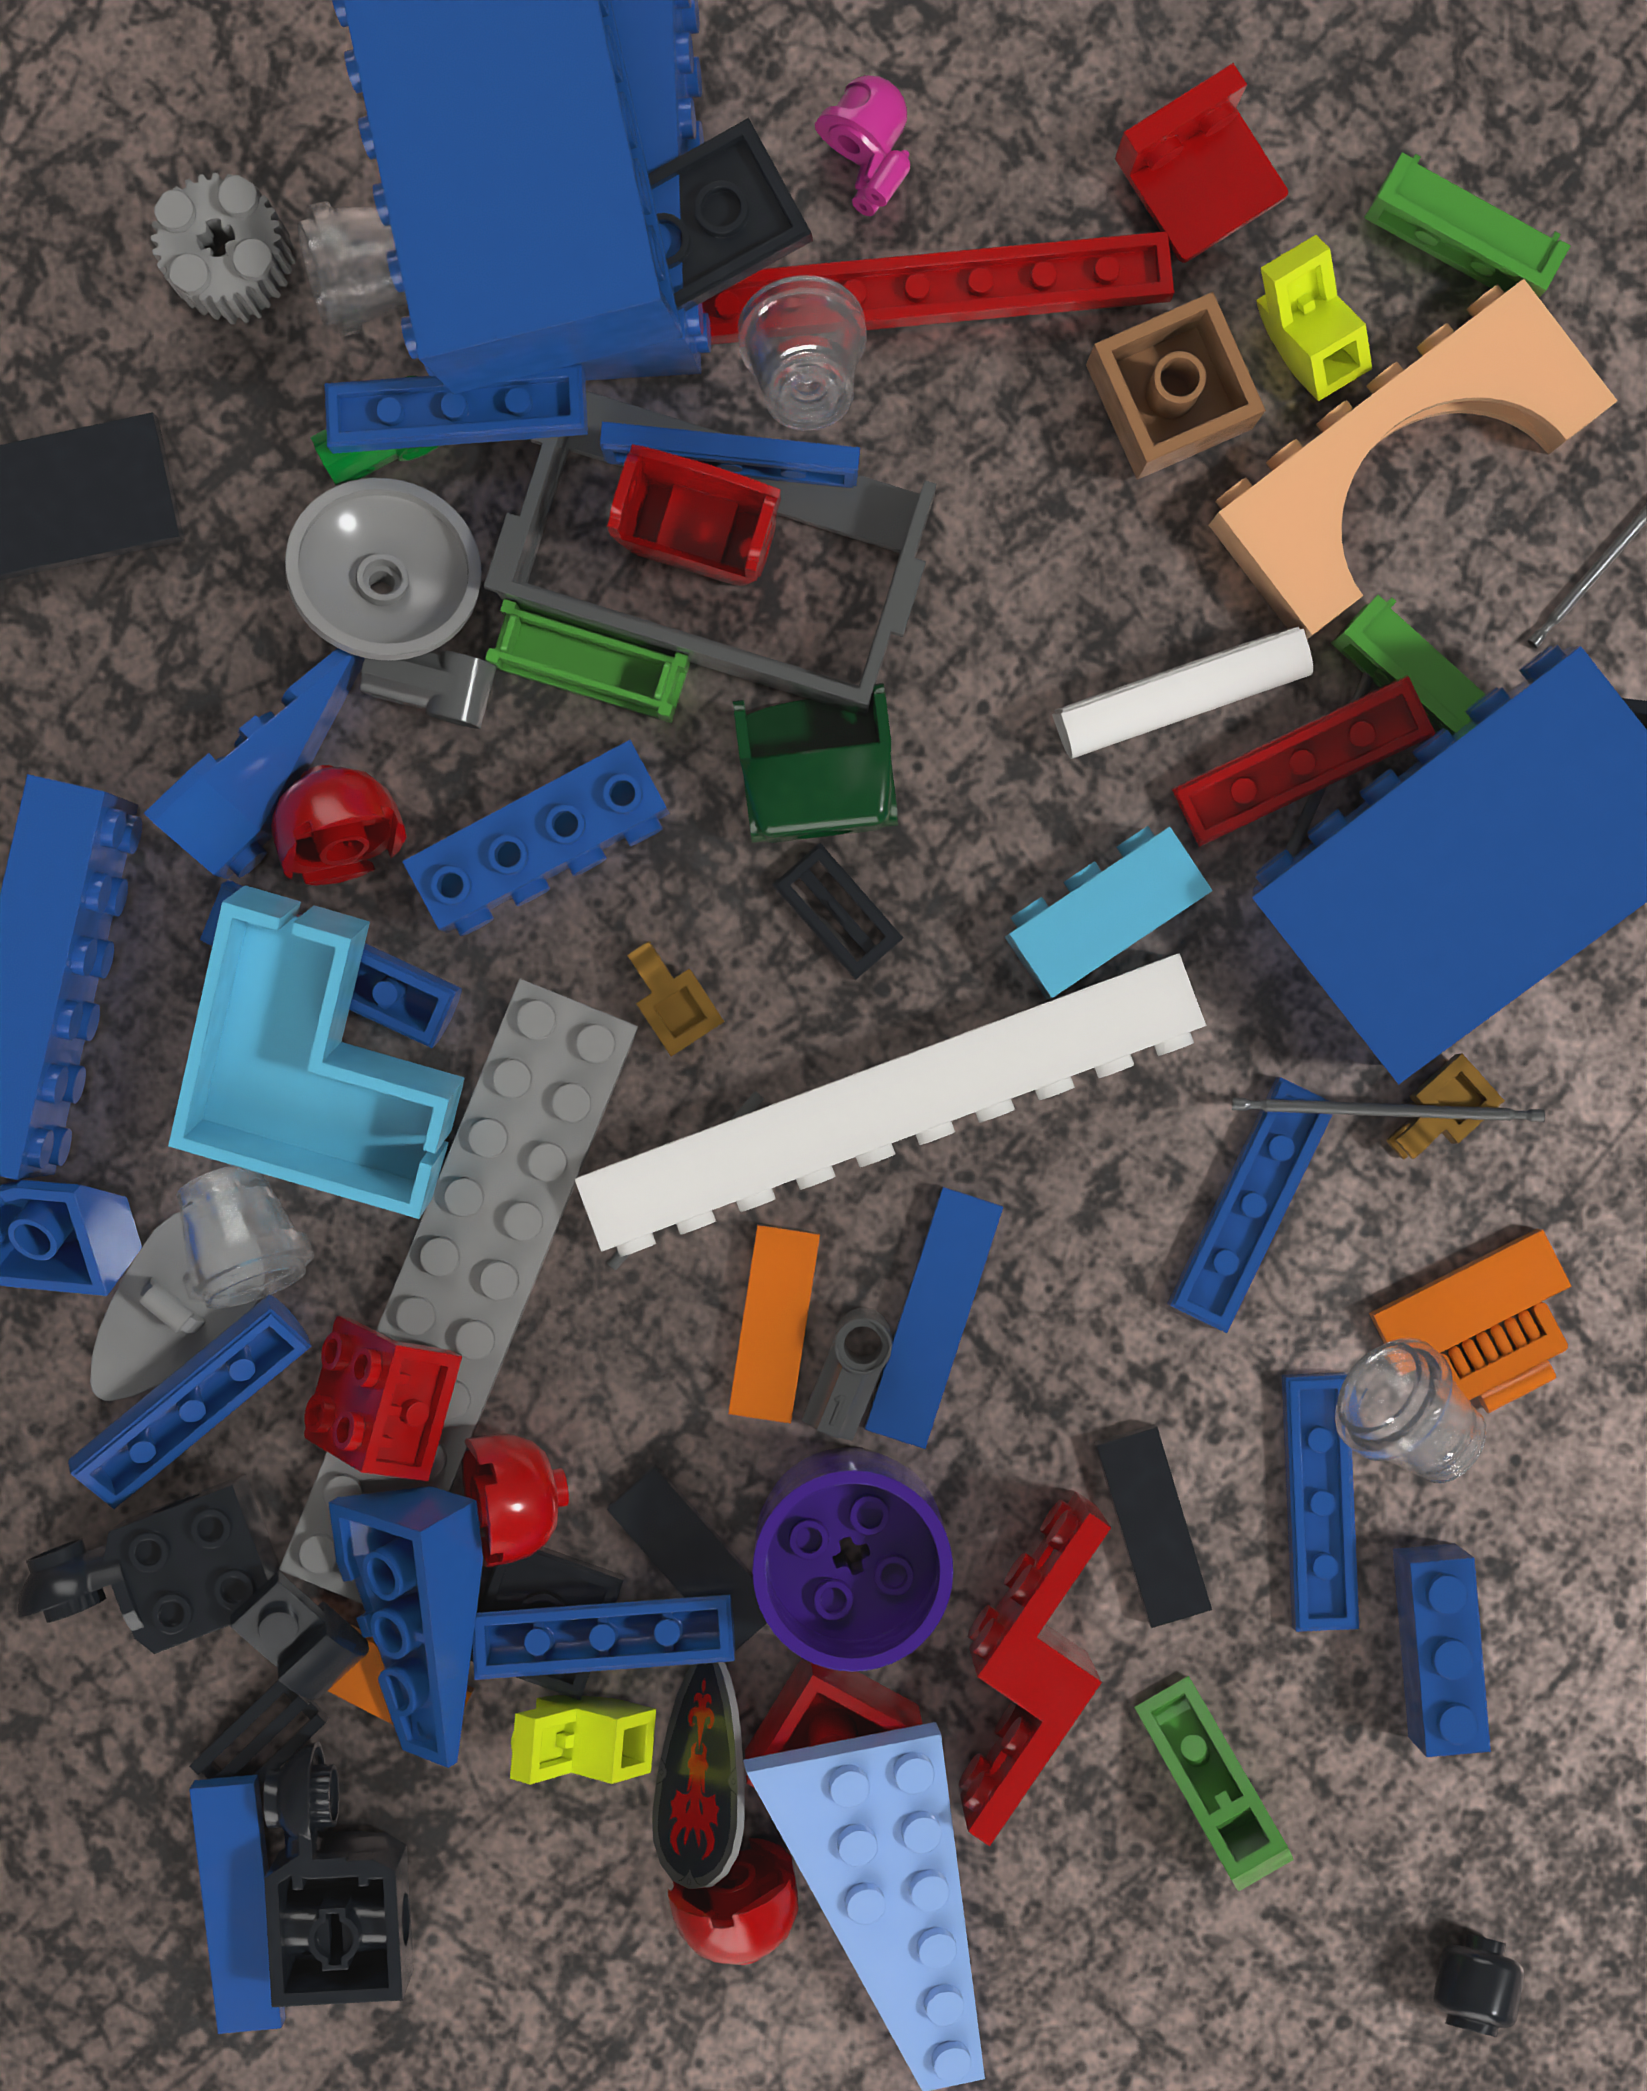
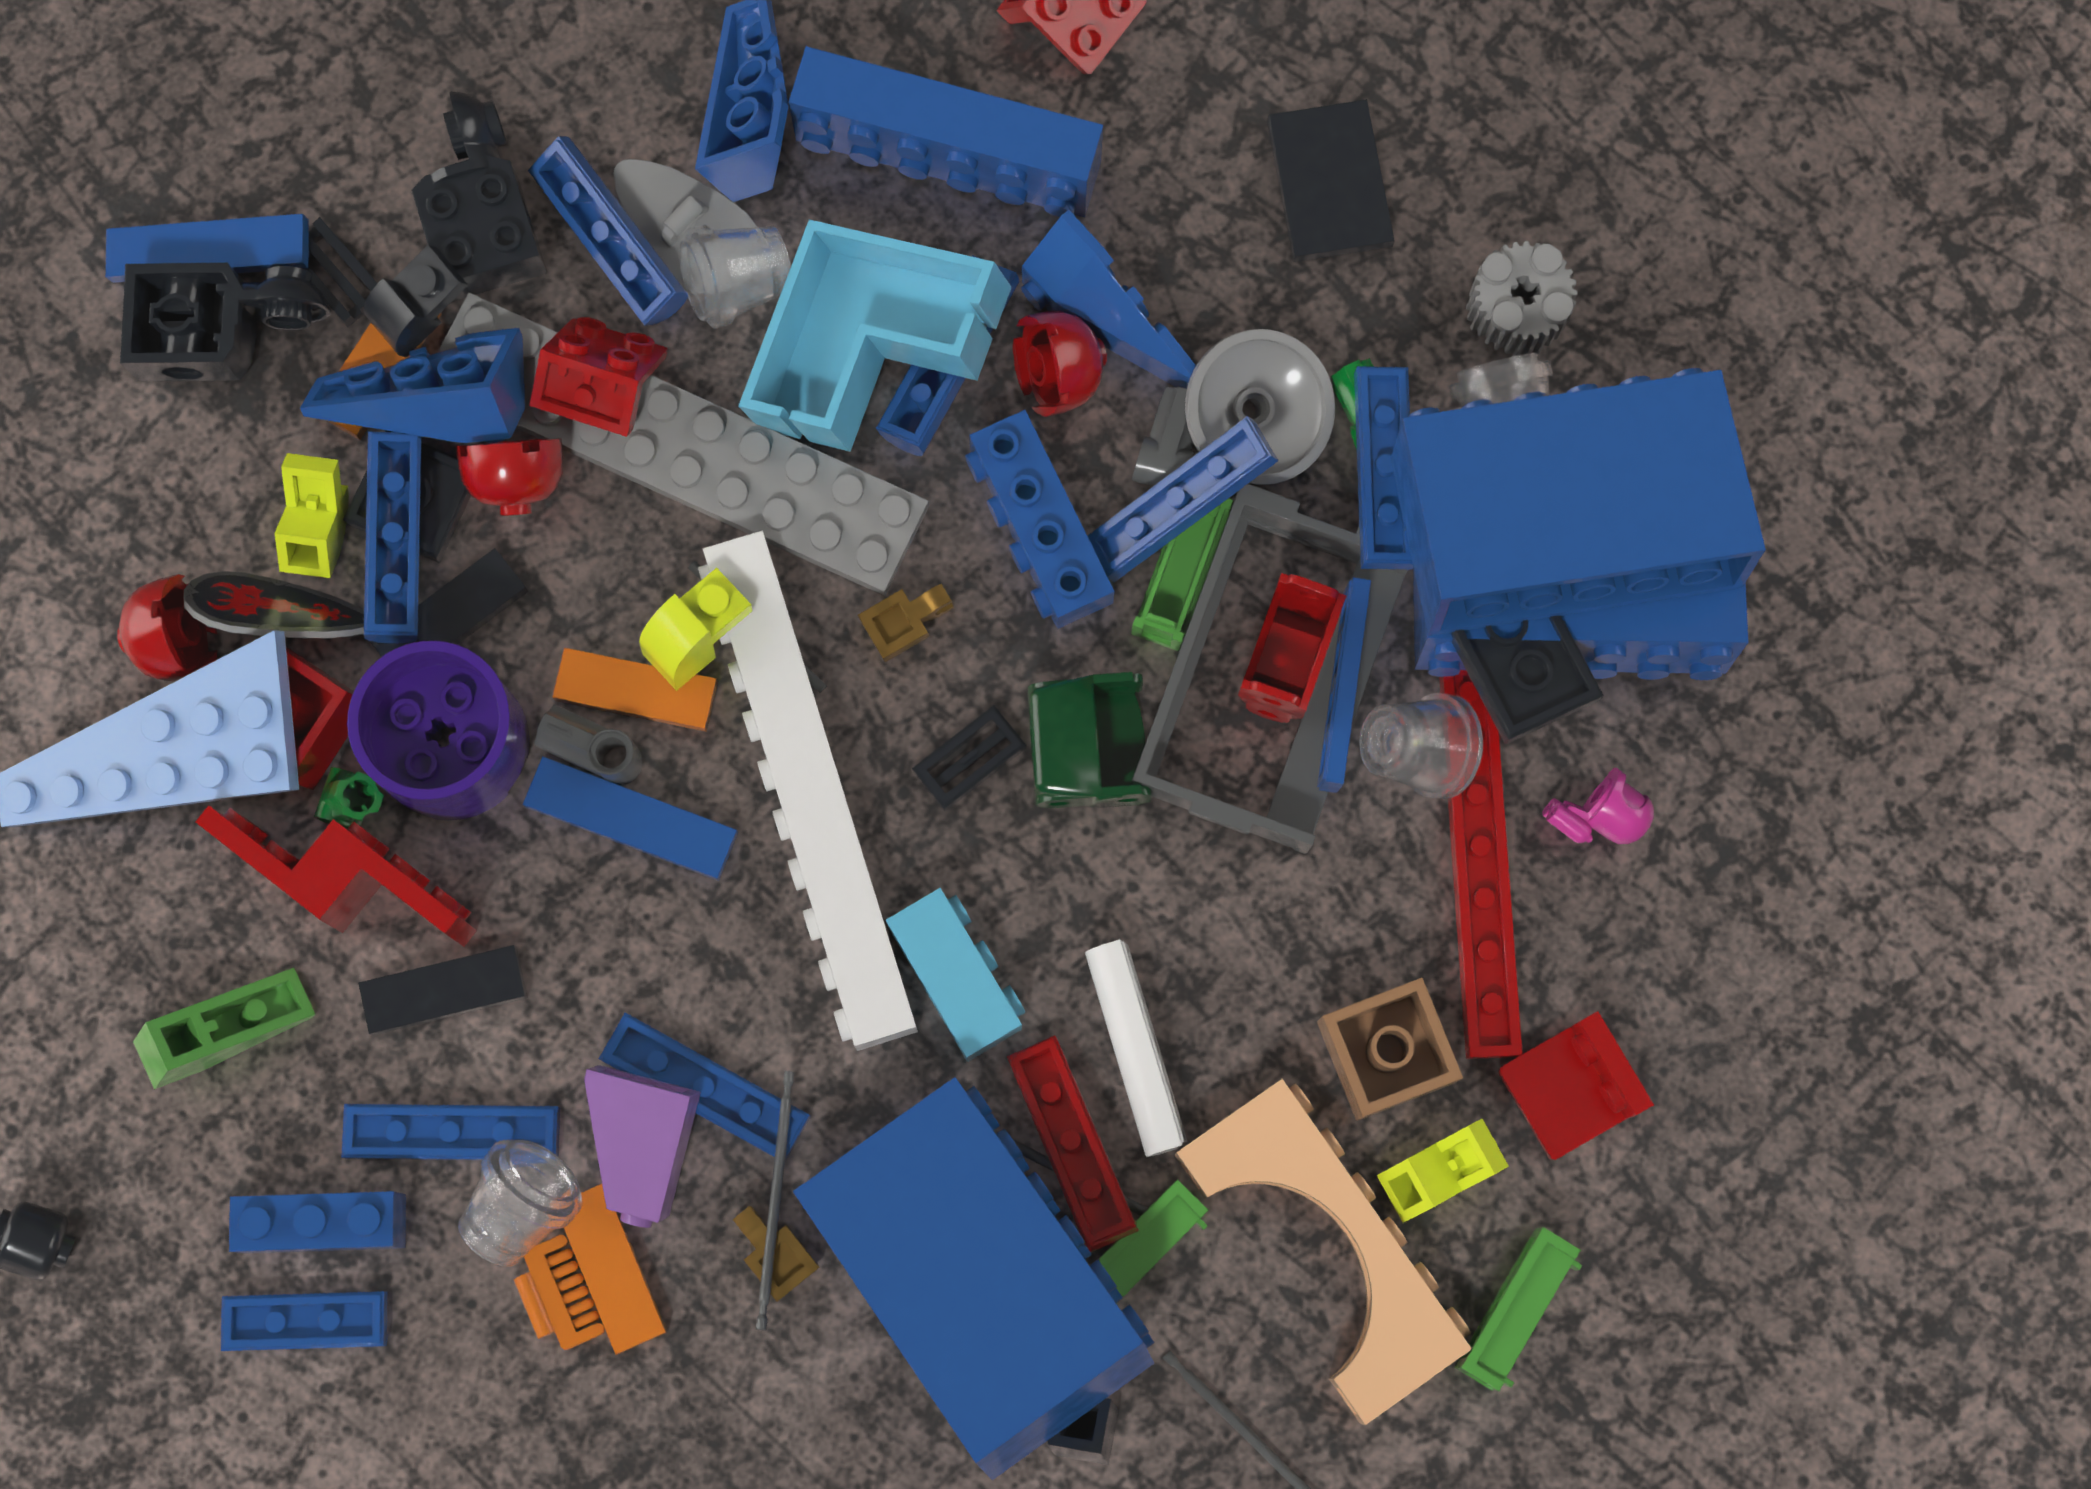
camera: 90 degrees right, 10 degrees down
none -> blue tile [221,1291,388,1351]
none -> green piece [314,767,384,829]
none -> medium lavender slope [584,1065,701,1228]
none -> neon yellow brick [639,567,752,691]
none -> blue tile [1087,416,1279,583]

